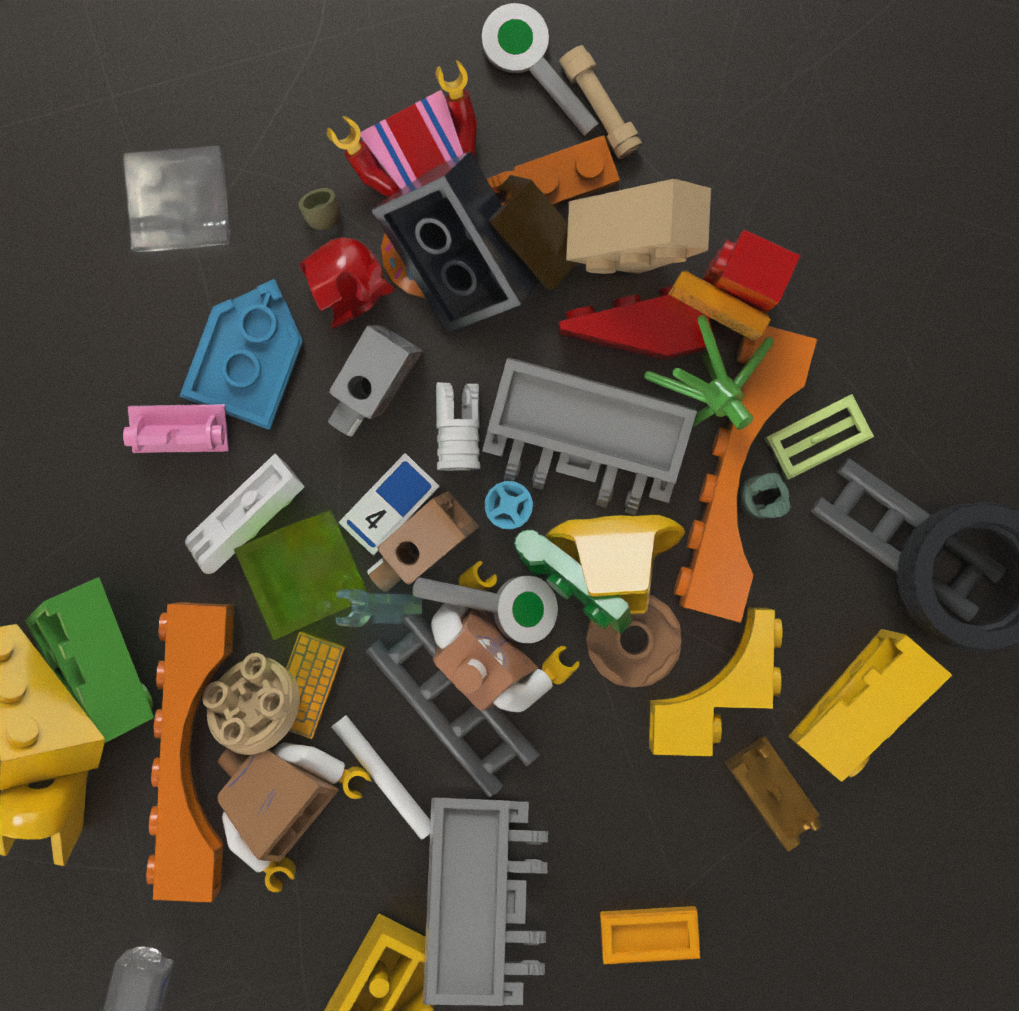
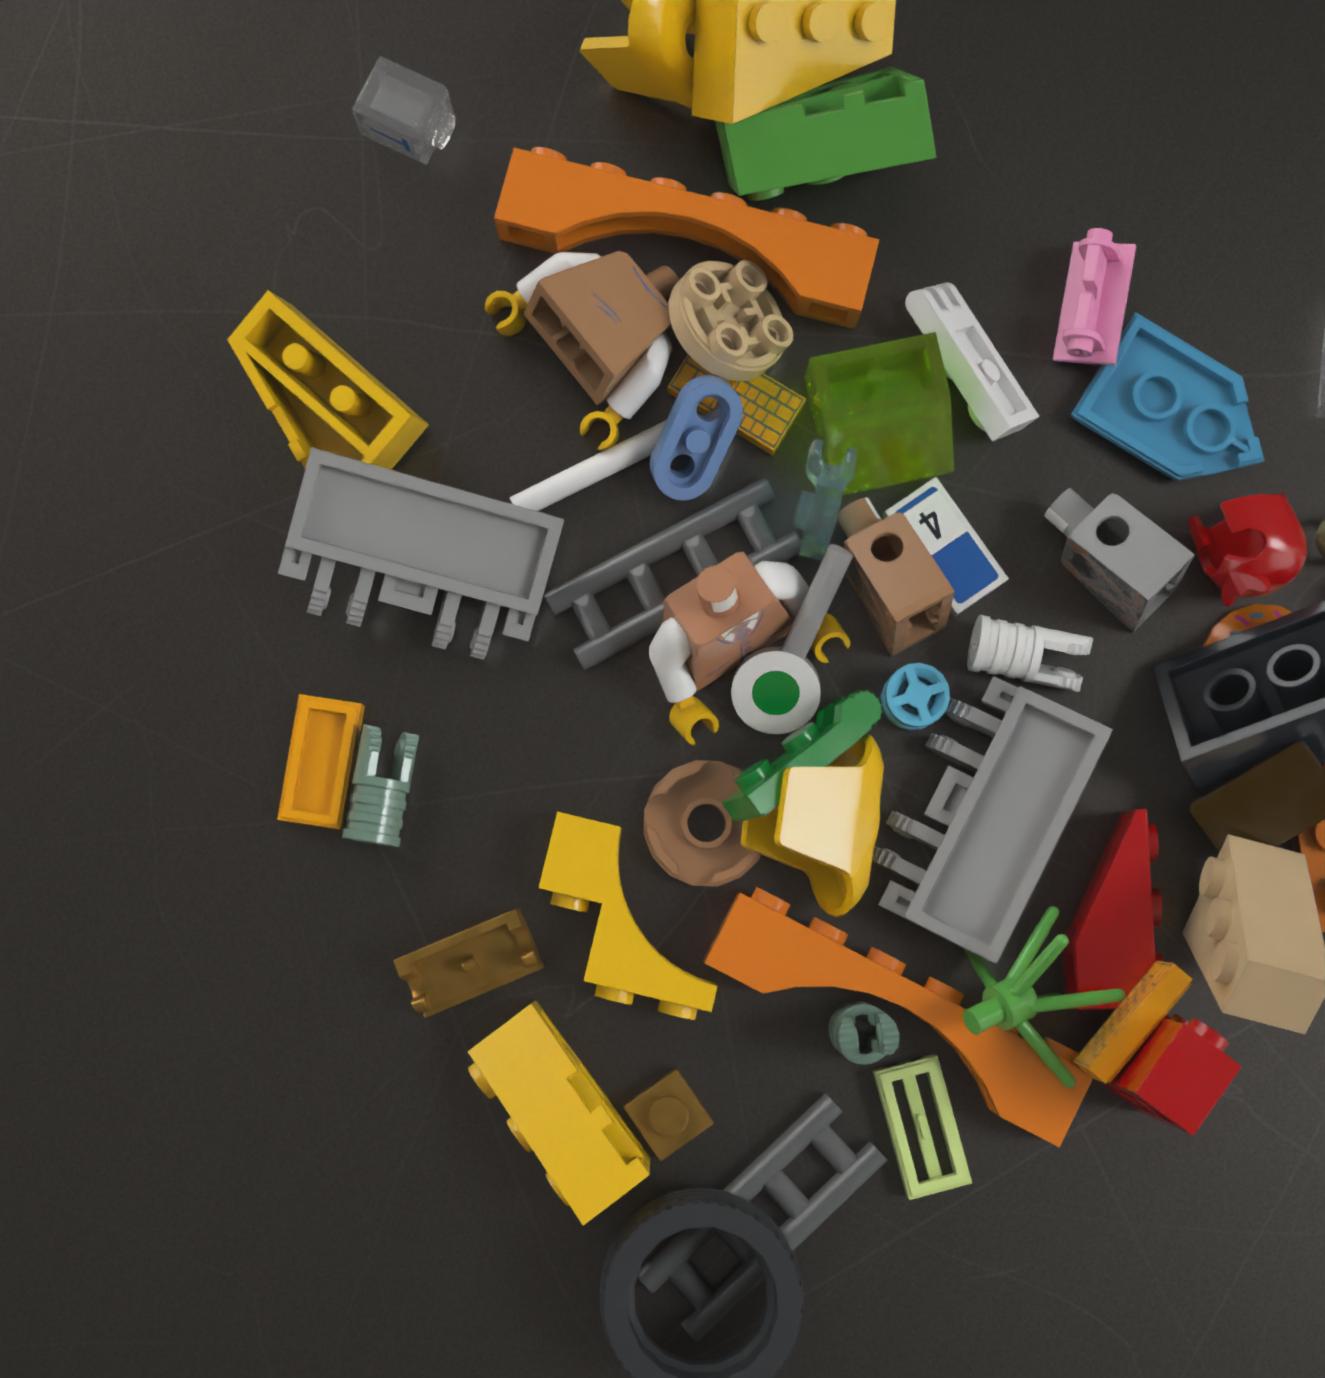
camera: 100 degrees right, 5 degrees down
none -> sand green hinge [342,724,419,848]
none -> pearl gold plate [623,1067,714,1162]
none -> medium blue plate [649,375,743,500]

